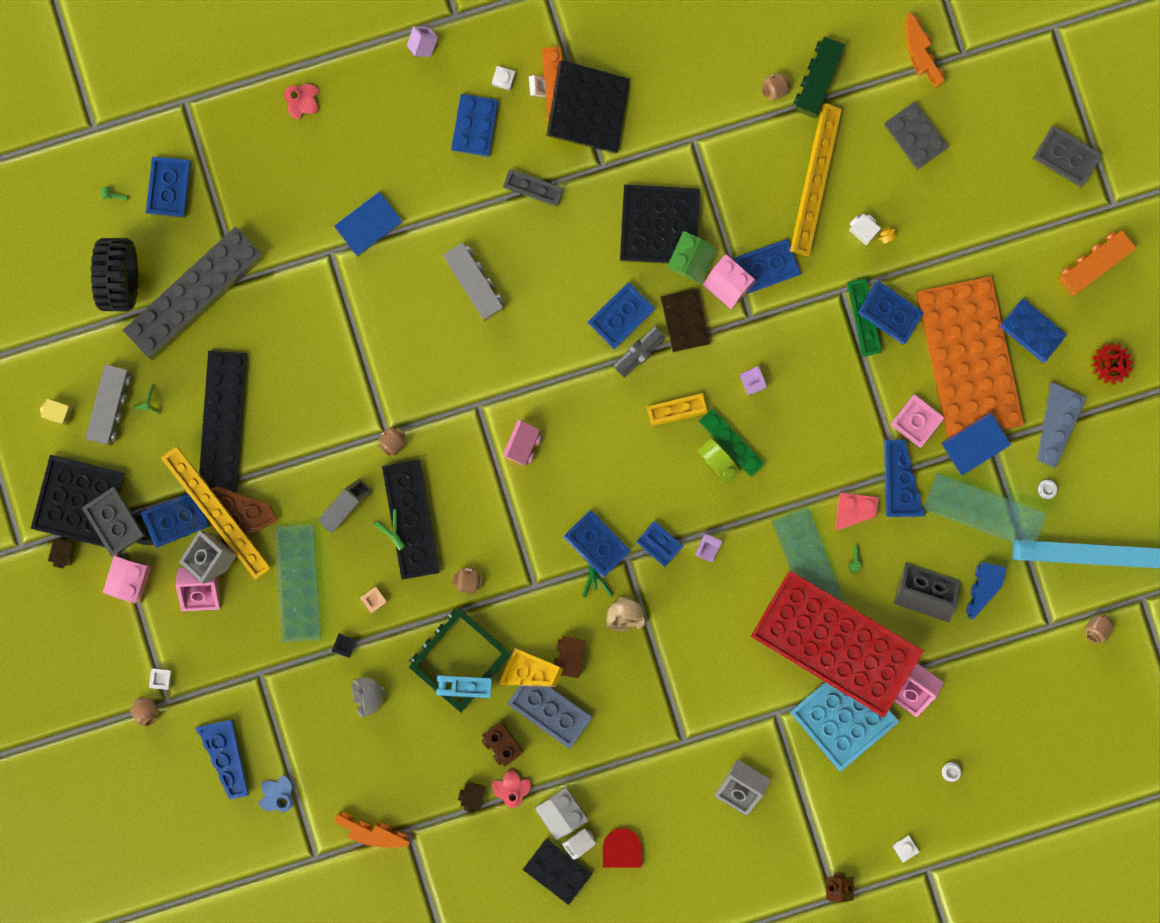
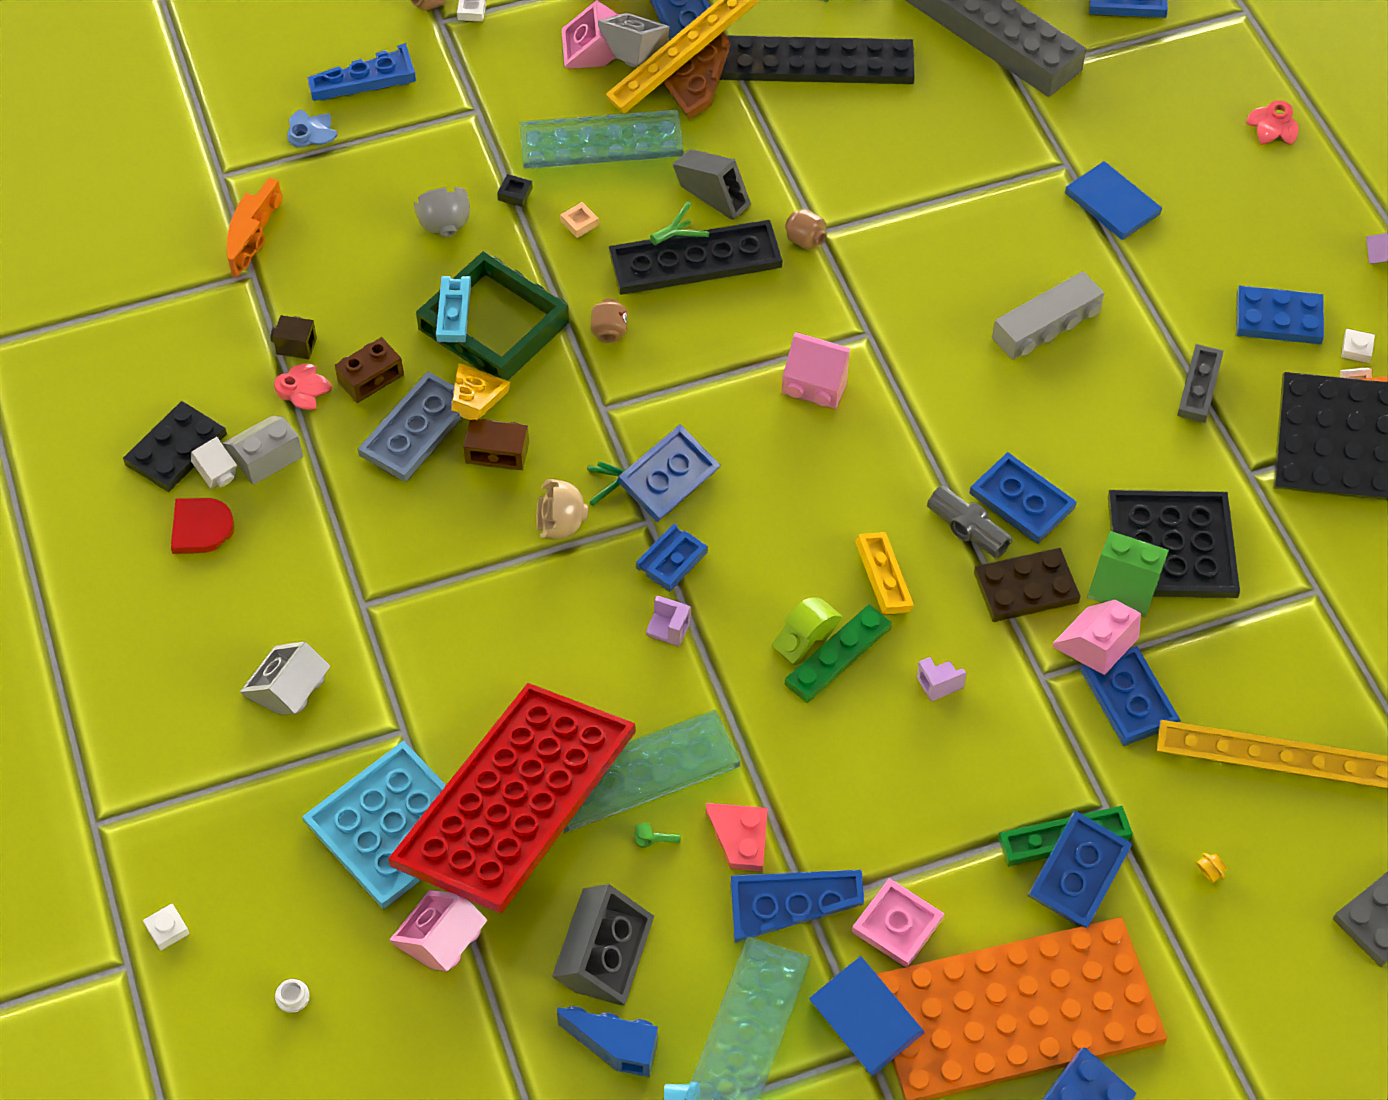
camera: 85 degrees right, 30 degrees down
reddish brown brick [826,872,854,902] -> none
white brick [849,213,881,245] -> none

